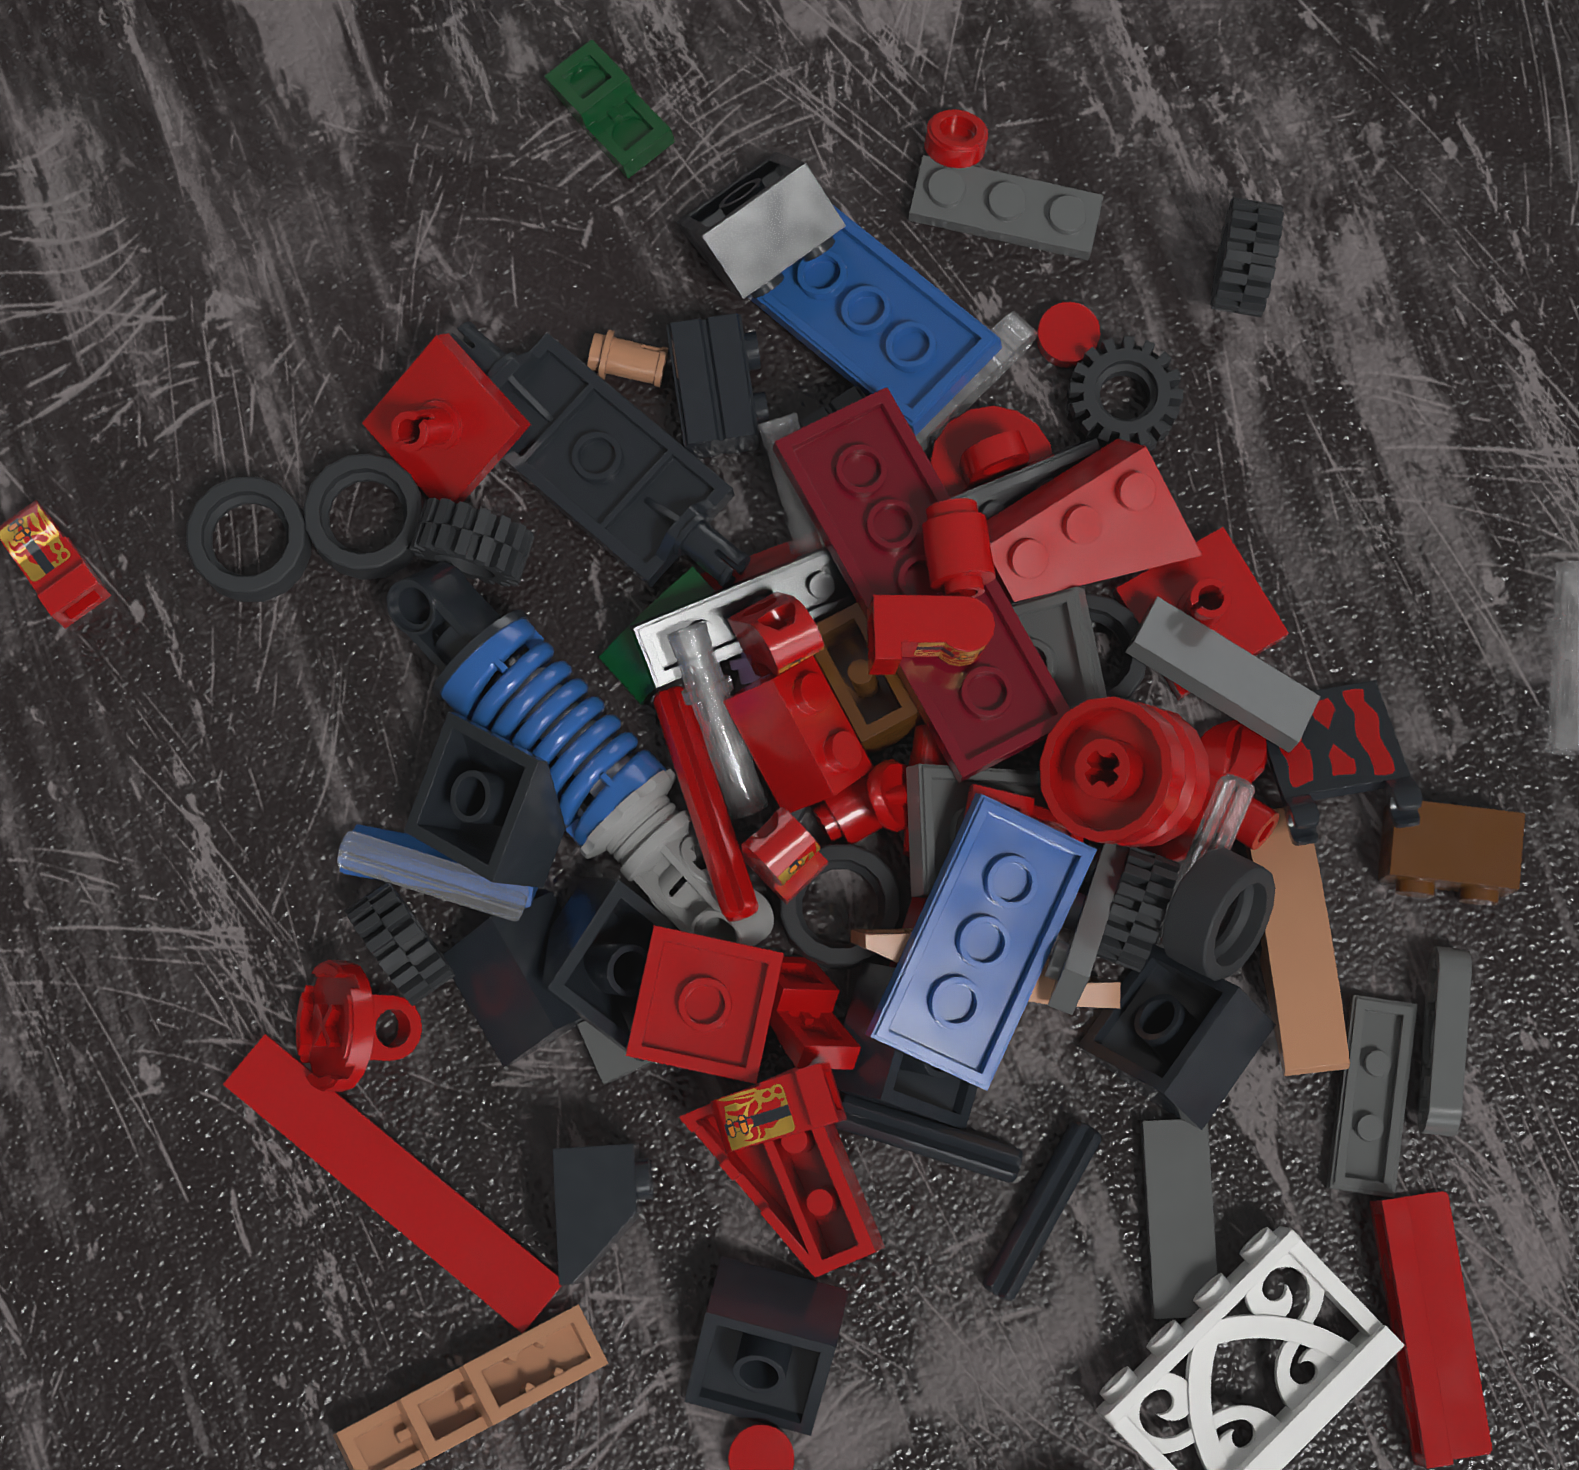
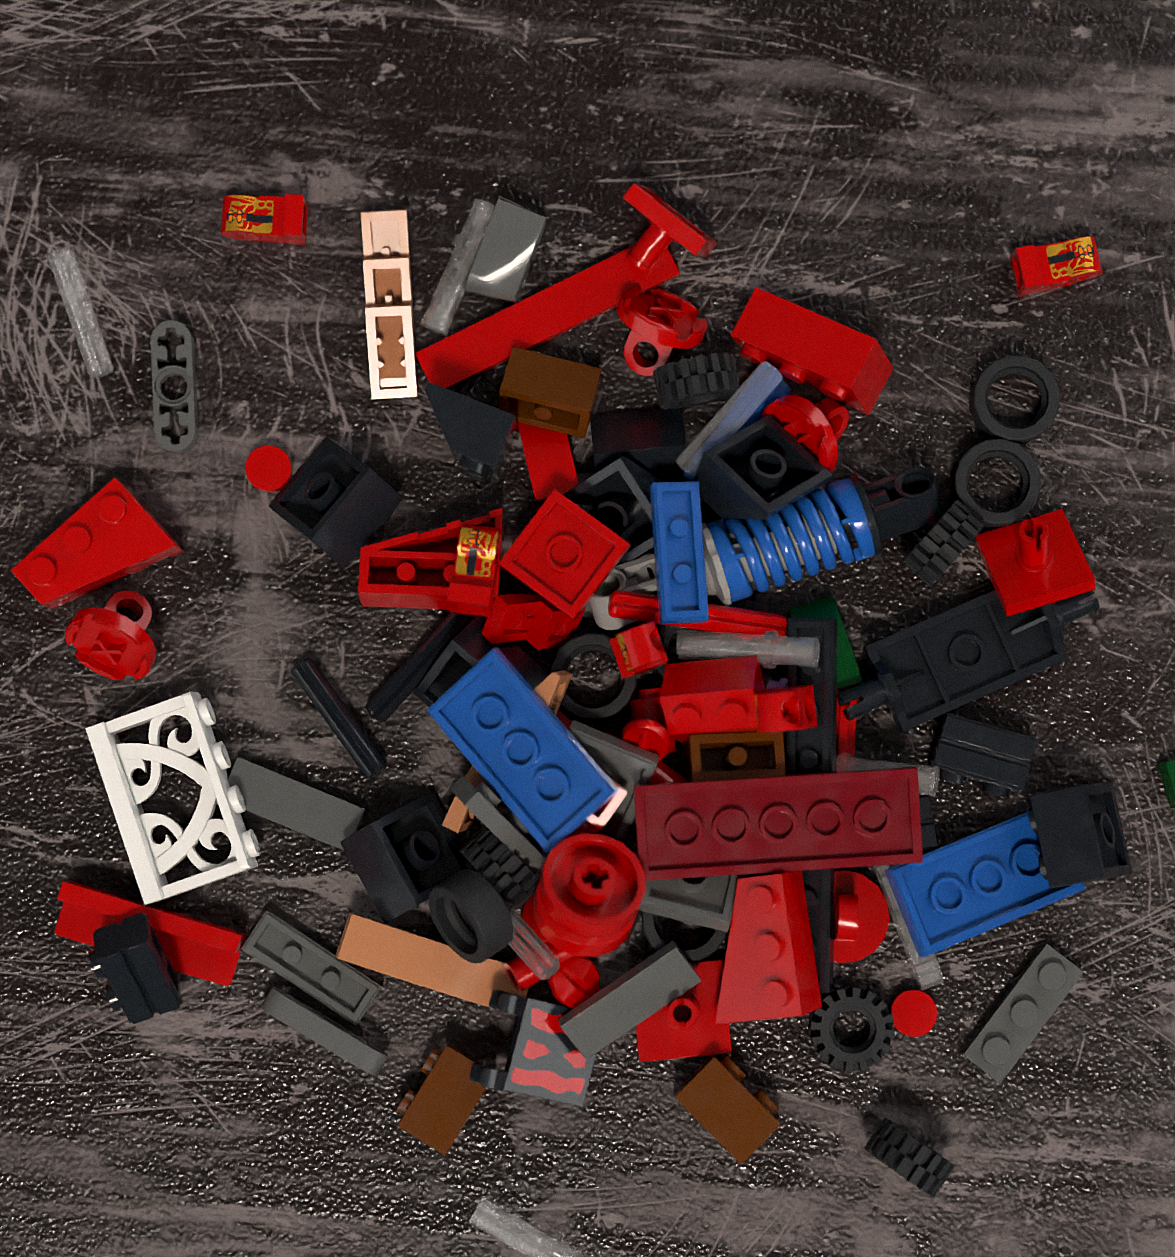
camera: 120 degrees right, 5 degrees up
nougat pin [587,329,669,387] -> none
red leg [867,595,995,675] -> none
red brick [921,498,996,598] -> none
red tile [924,109,988,168] -> none
none -> black brick [89,913,183,1025]
none -> clear pin [420,198,495,336]
none -> dark grey piece [466,196,546,305]
none -> reddish brown brick [497,347,602,439]
none -> red slope [517,422,579,503]
none -> red tile [623,183,717,273]
none -> blue tile [650,482,709,624]
none -> reddish brown brick [673,1055,781,1165]
none -> red wedge [731,287,893,416]
none -> red tile [761,394,849,473]

